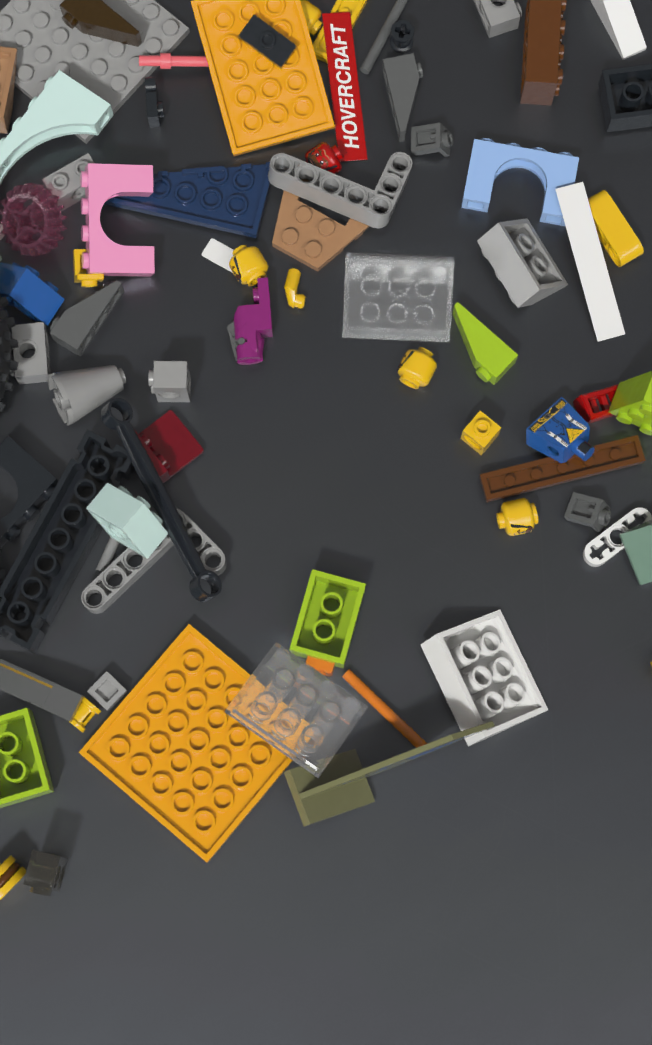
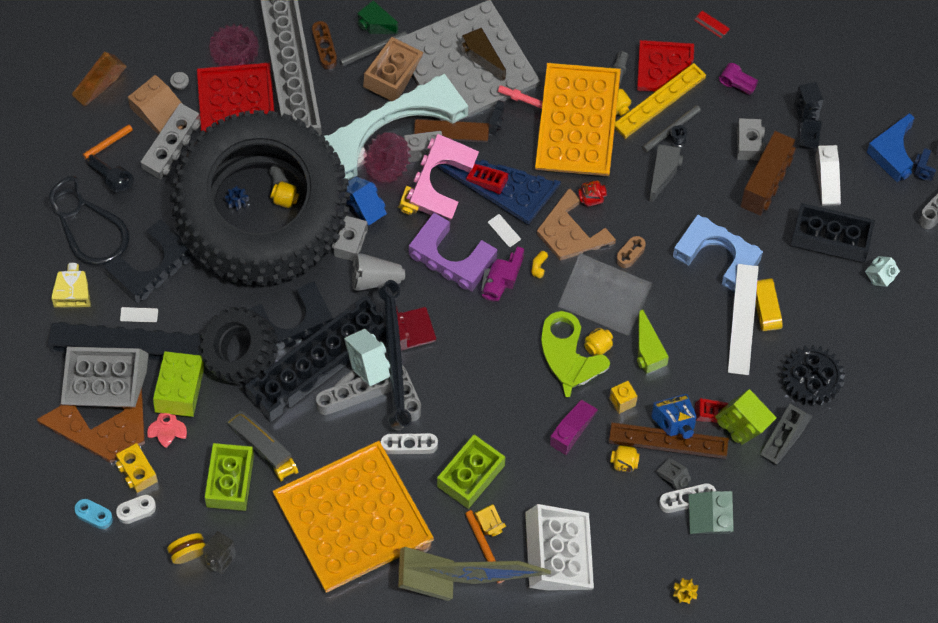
camera: 20 degrees right, 15 degrees down
dark grey slope [50,281,124,357] -> none
light grey plate [87,671,128,711] -> none
light grey brick [148,361,191,402] -> none
clear slope [225,642,368,778] -> none
yellow head [229,245,269,286] -> none
black plate [238,15,297,69] -> none
light grey beam [268,152,412,229] -> none
orange tile [305,656,335,677] -> none
red sticker [322,12,368,162] -> none
dark grey bracket [411,122,453,157] -> none
light grey slope [477,218,568,308] -> none
none -> white beam [381,434,438,454]
none -> medium lavender arch [409,213,497,291]
none -> reddish brown tile [414,119,489,143]
none -> red slope [466,164,508,194]
none -> yellow bracket [474,504,506,537]
none -> lime animal [541,311,610,398]
none -> magenta slope [550,399,598,455]
none -> medium nougat beam [617,236,646,268]

